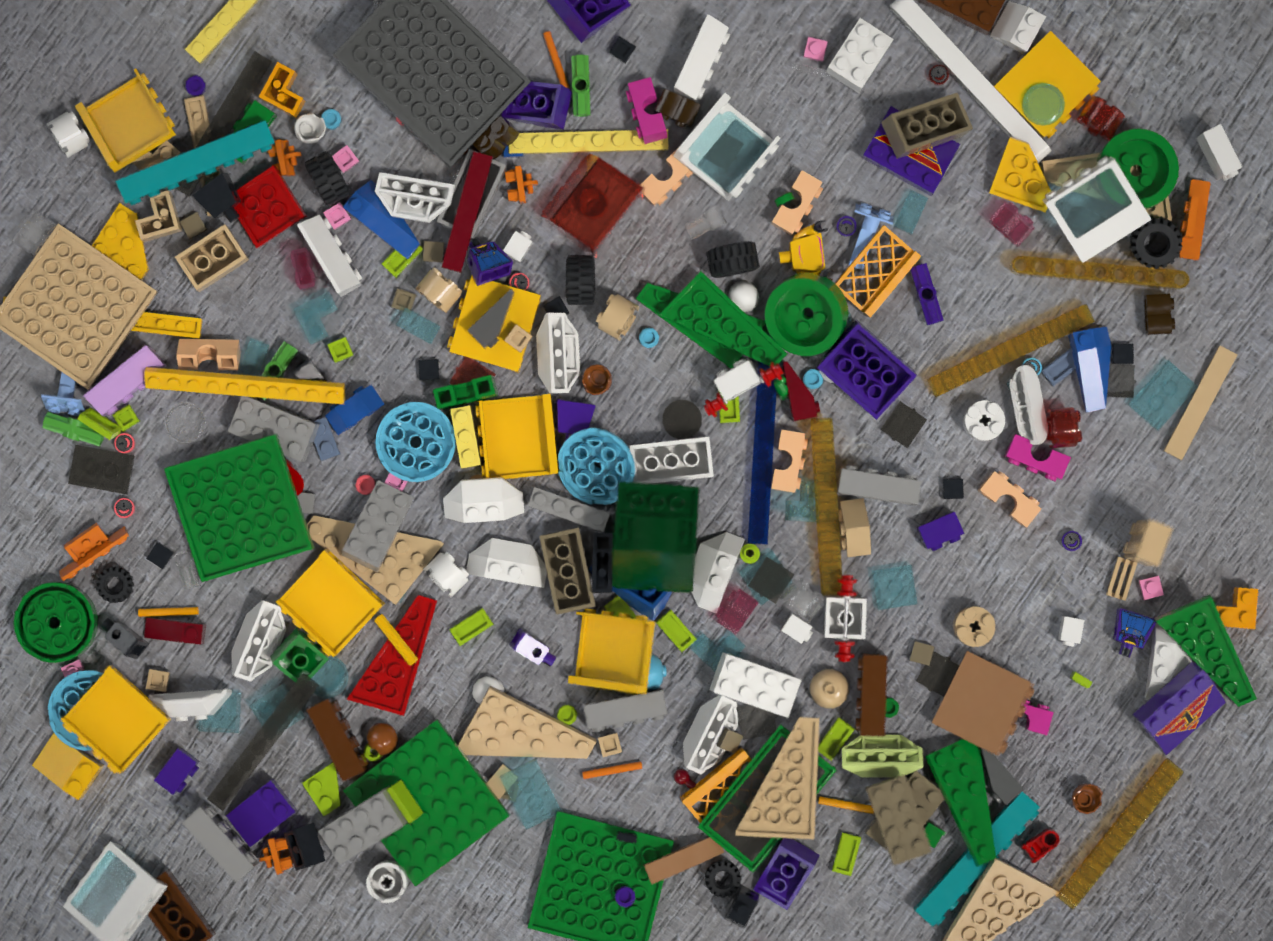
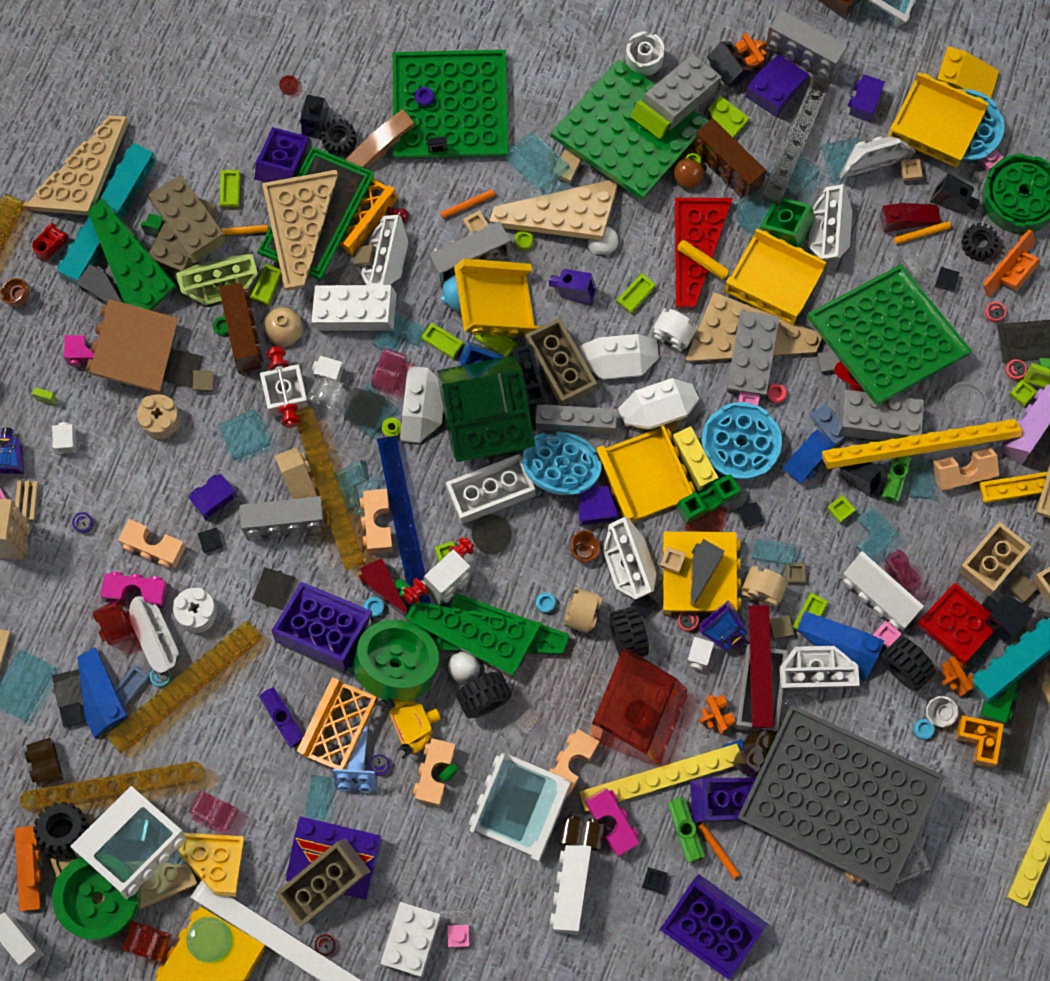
camera: 165 degrees right, 15 degrees down
bright pink plate [332,145,360,173] -> none

